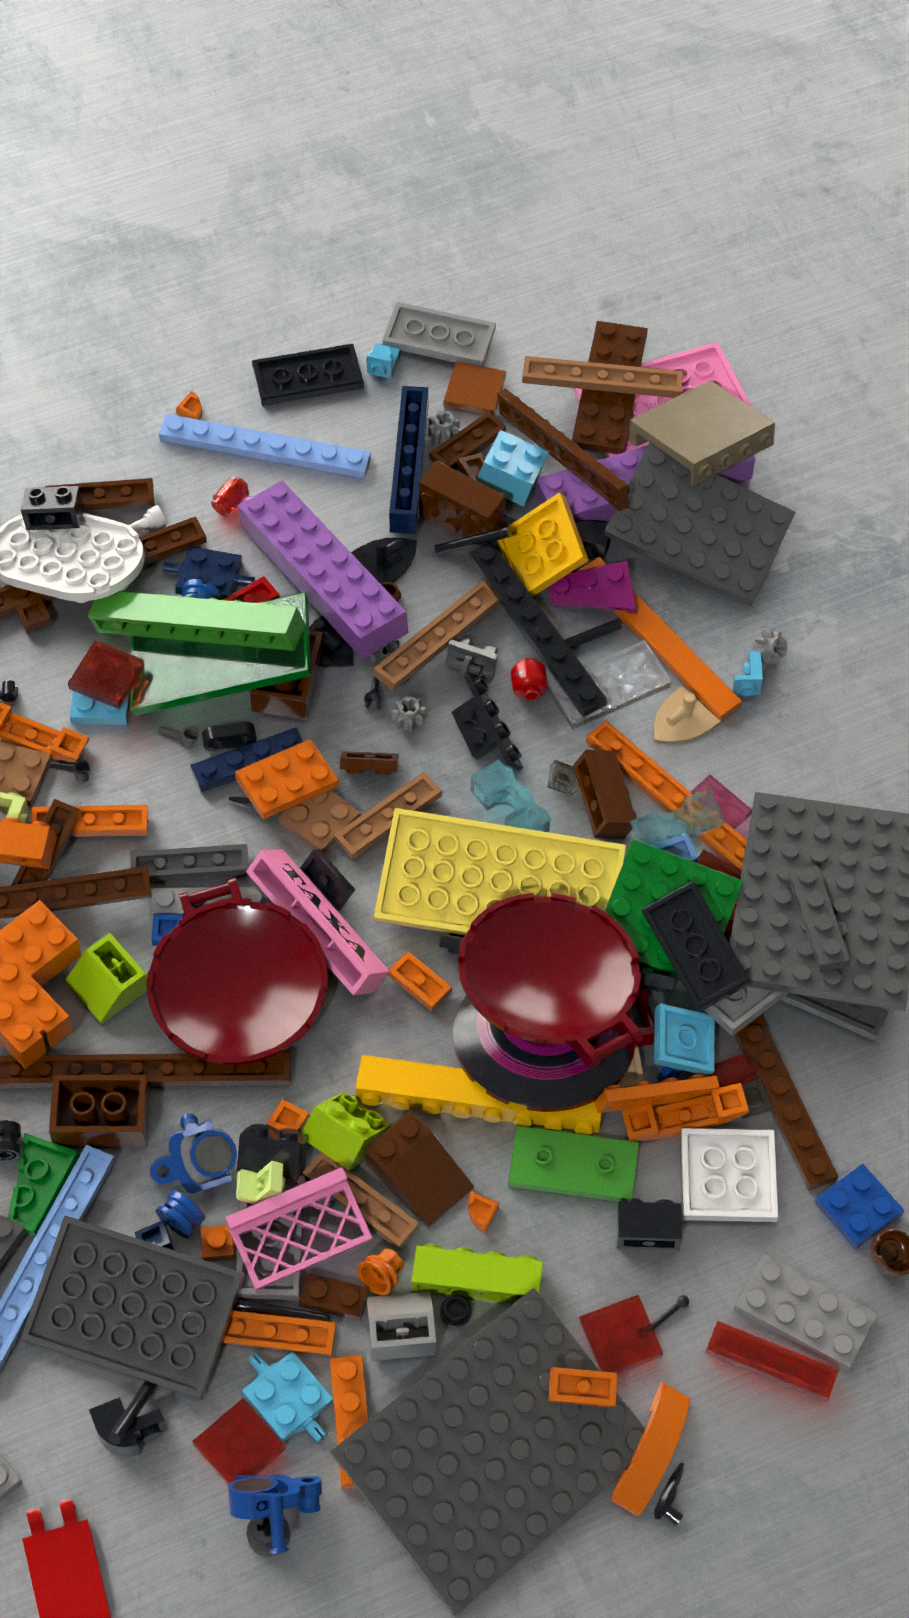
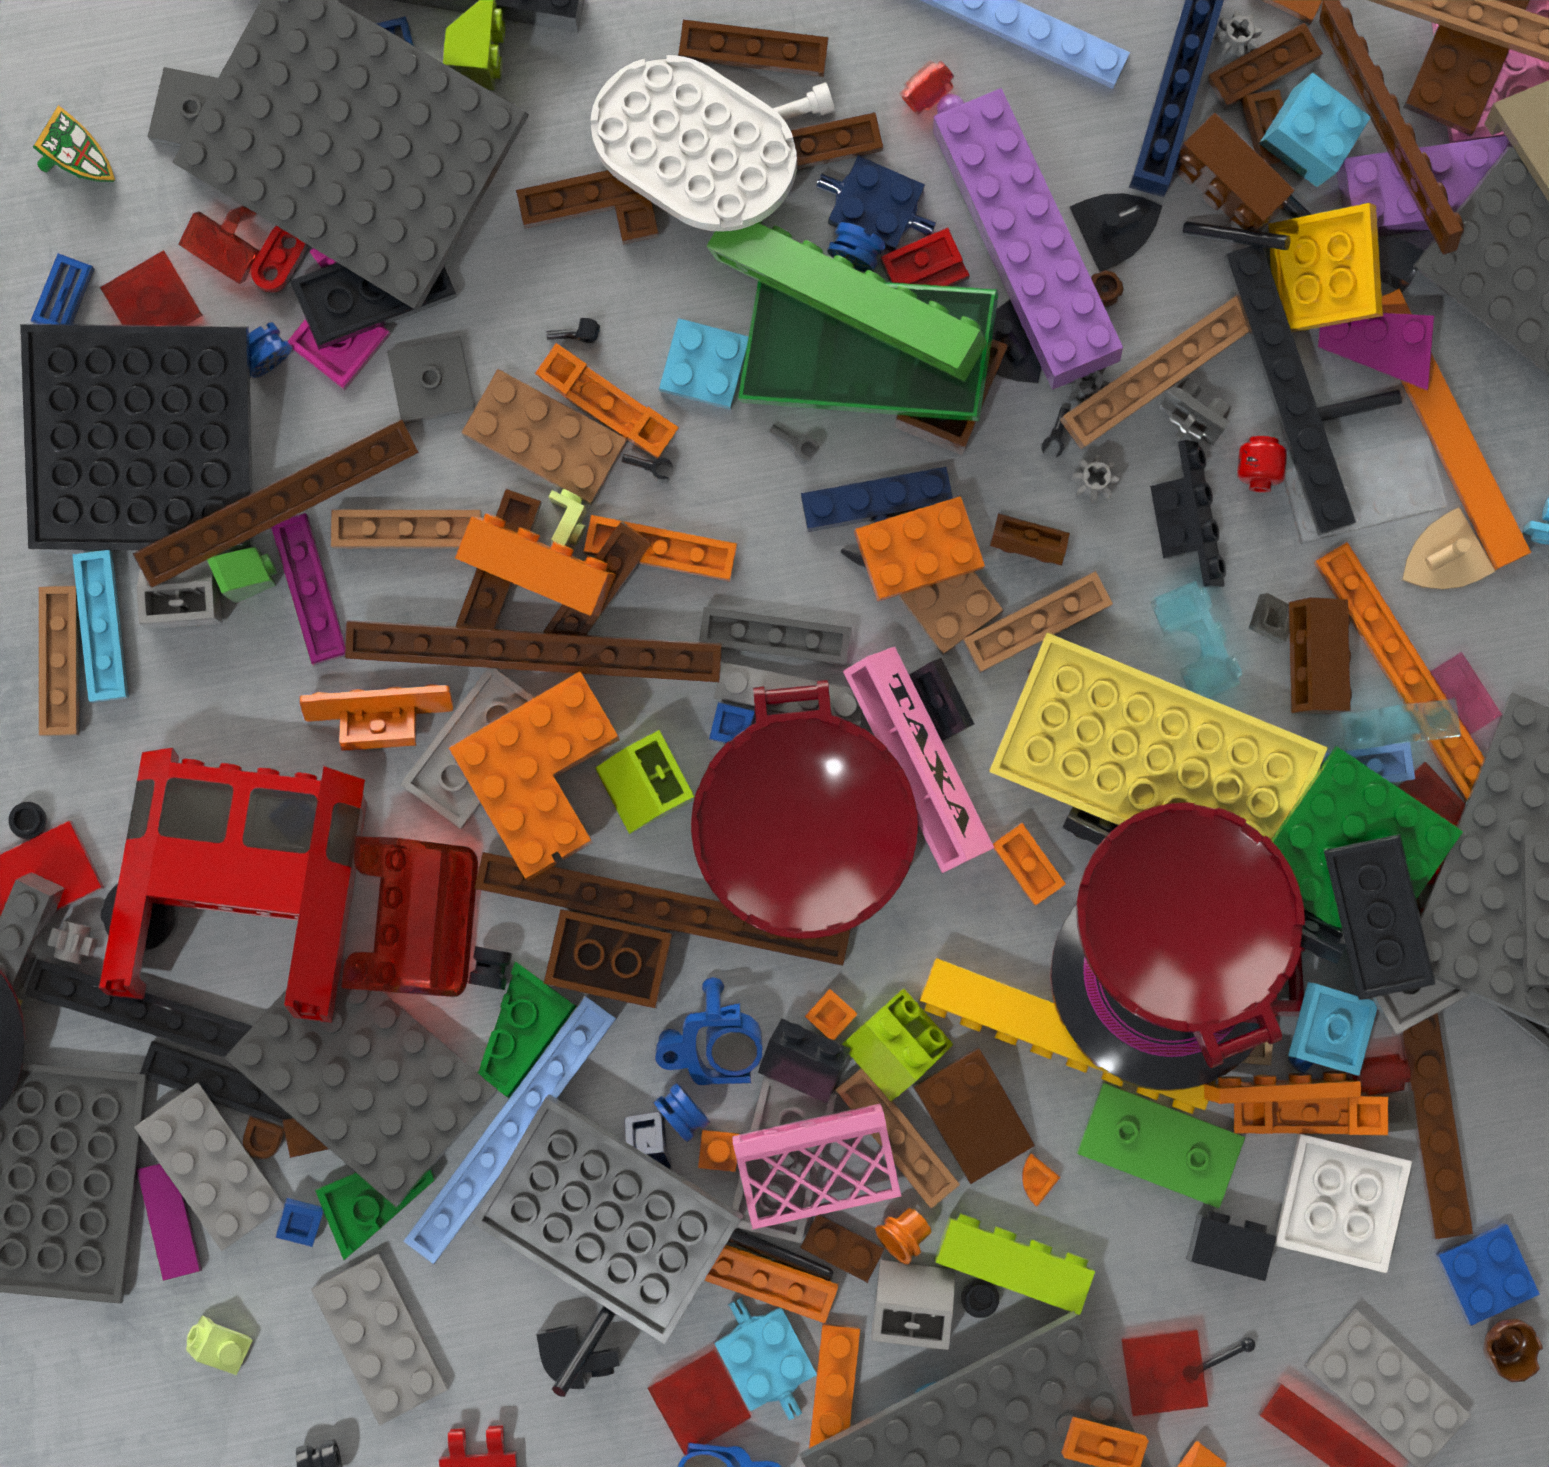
camera: 15 degrees right, 25 degrees up
black brick [20,486,84,530] -> none
clear red plate [68,640,145,709] -> none
black beam [202,722,257,751] -> none
yellowish green bracket [236,1161,285,1204] -> none

